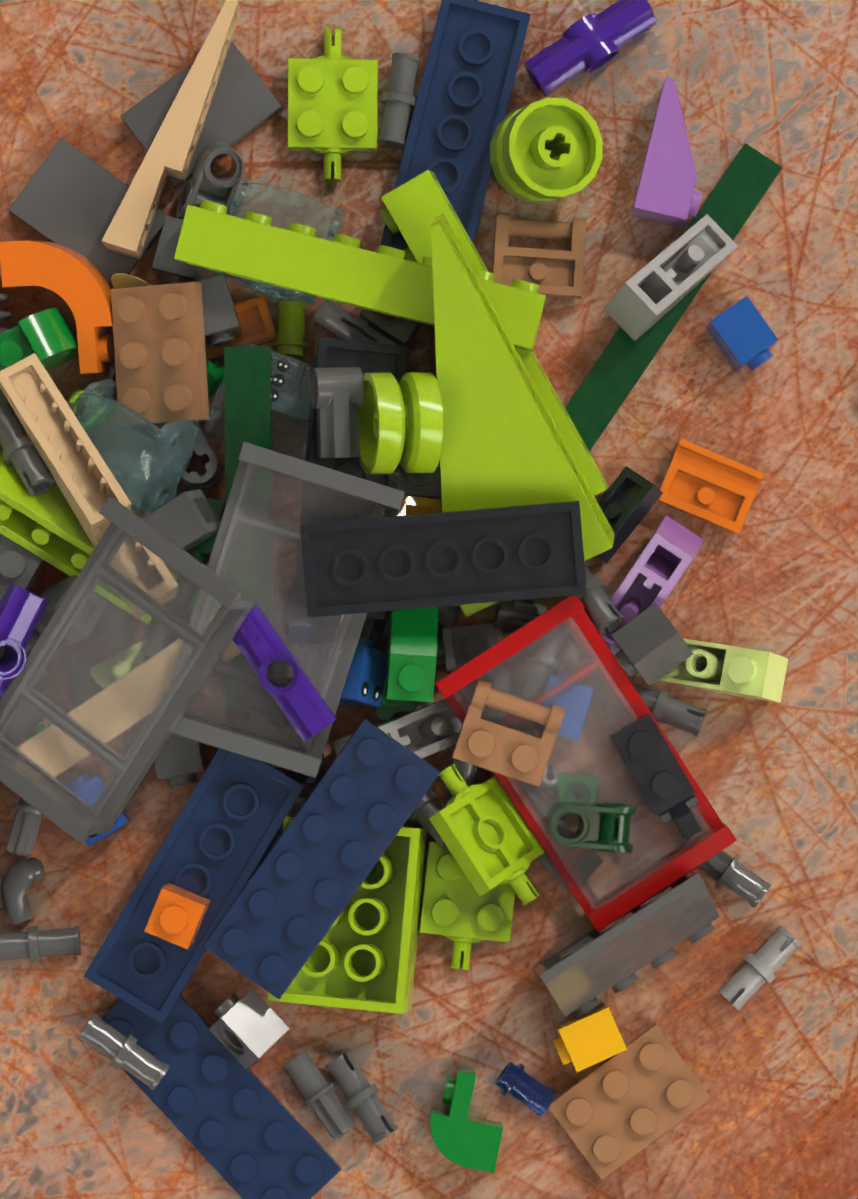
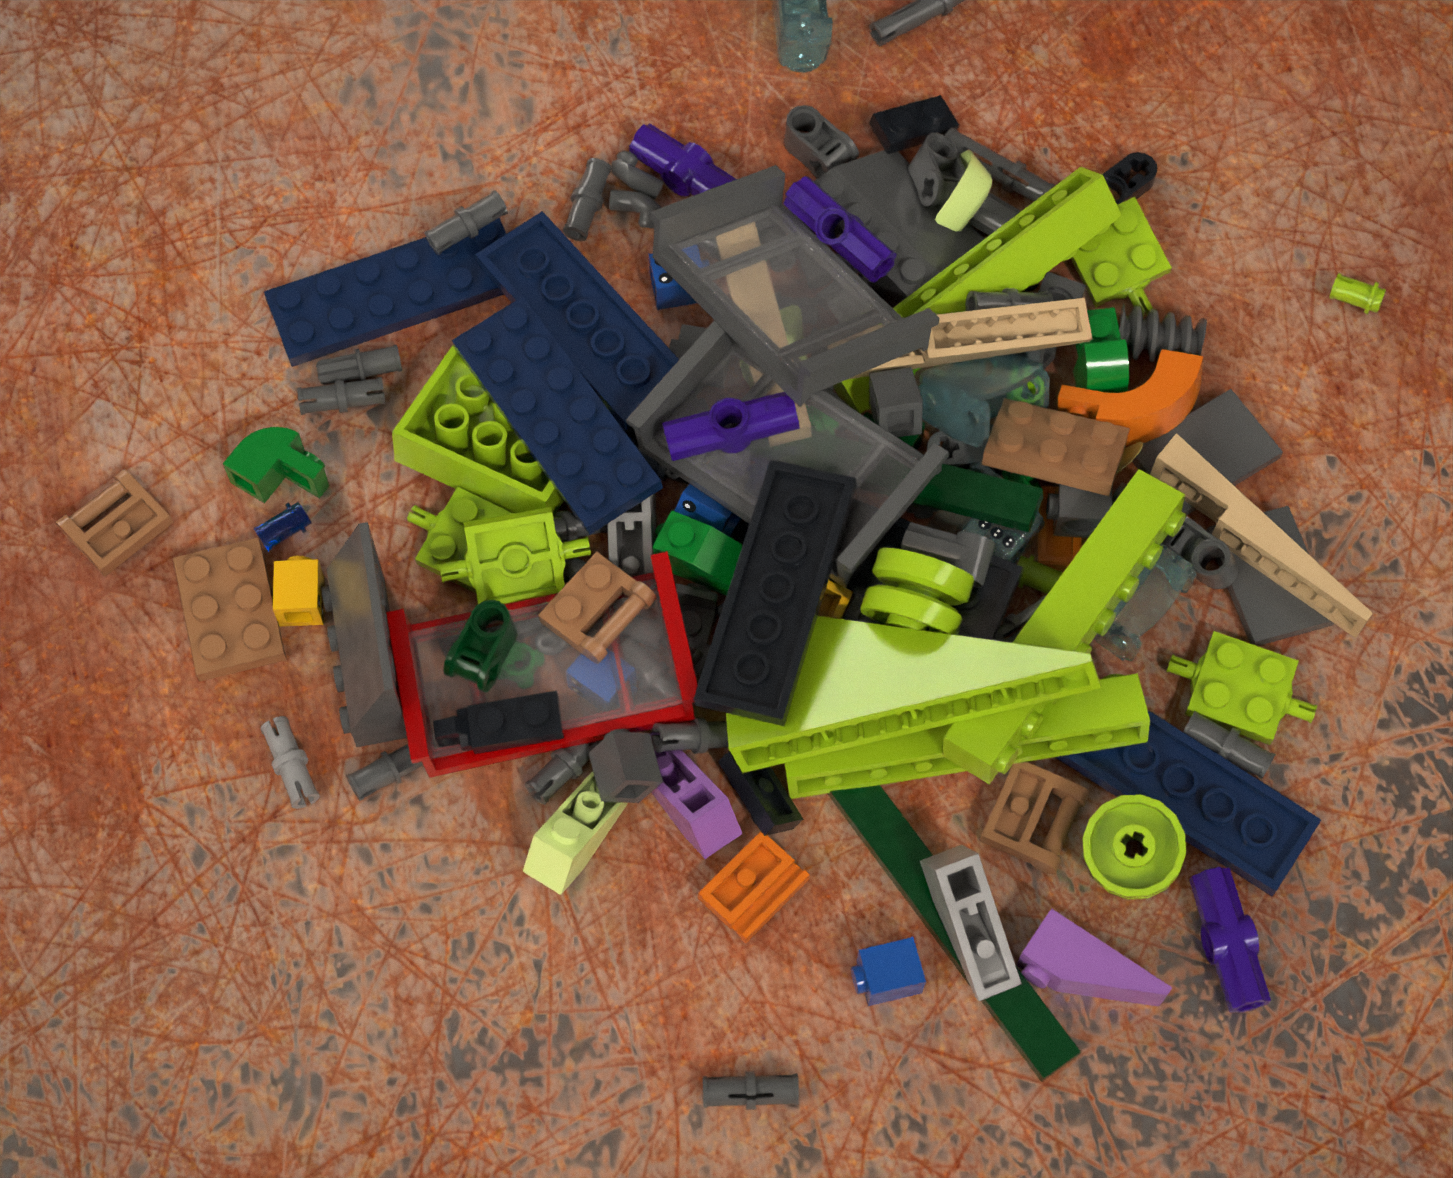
camera: 115 degrees right, 20 degrees down
orange brick [144,883,211,949] -> none
brick [208,989,290,1069] -> none

